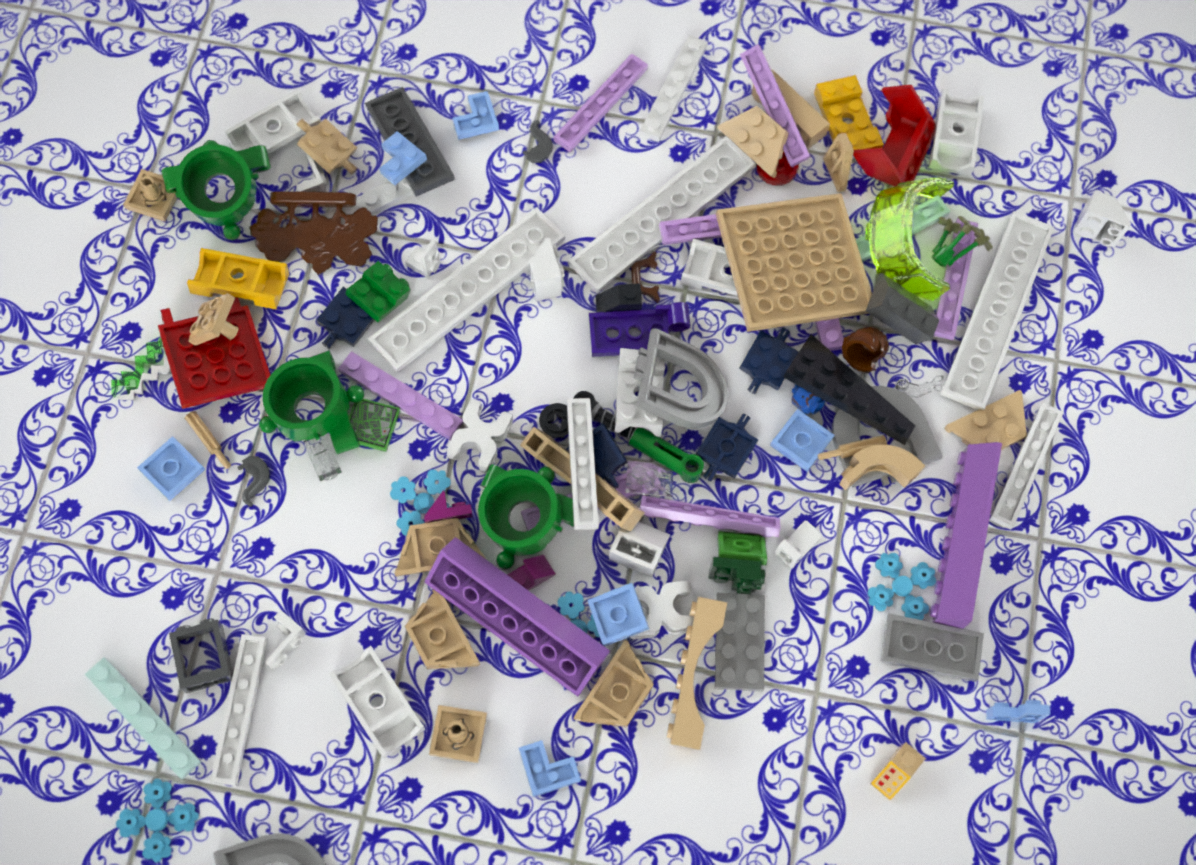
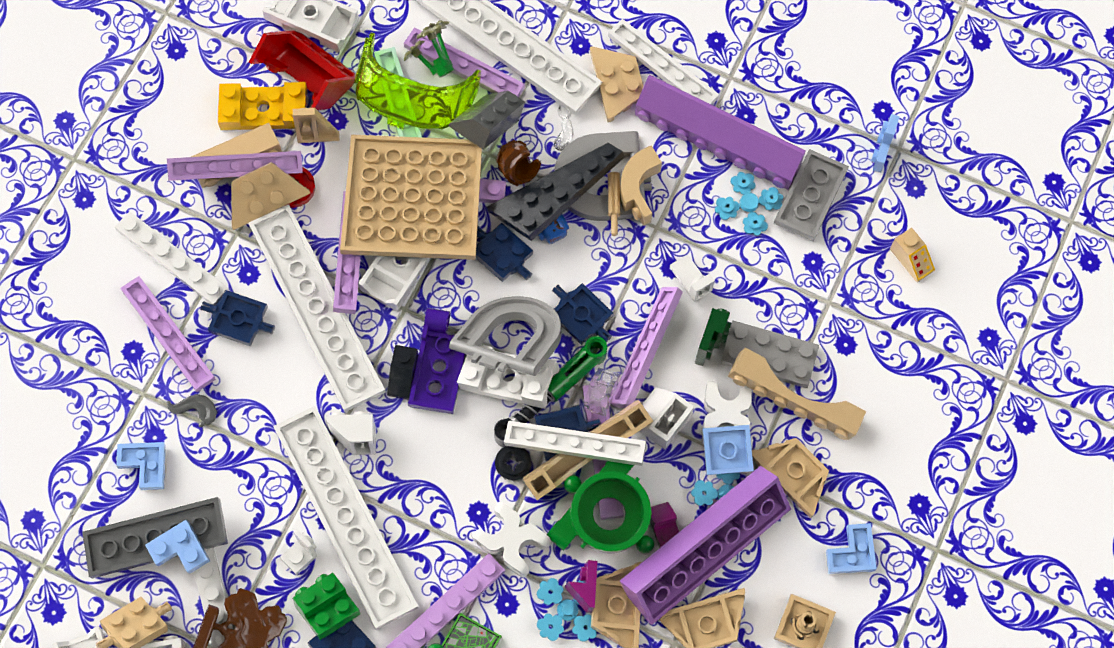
camera: 75 degrees left, 0 degrees up
reddish brown helmet [631,251,660,303] -> none
bright green tile [717,531,767,565] -> none
light blue plate [770,409,835,472] -> none
none -> dark blue plate [200,290,275,347]

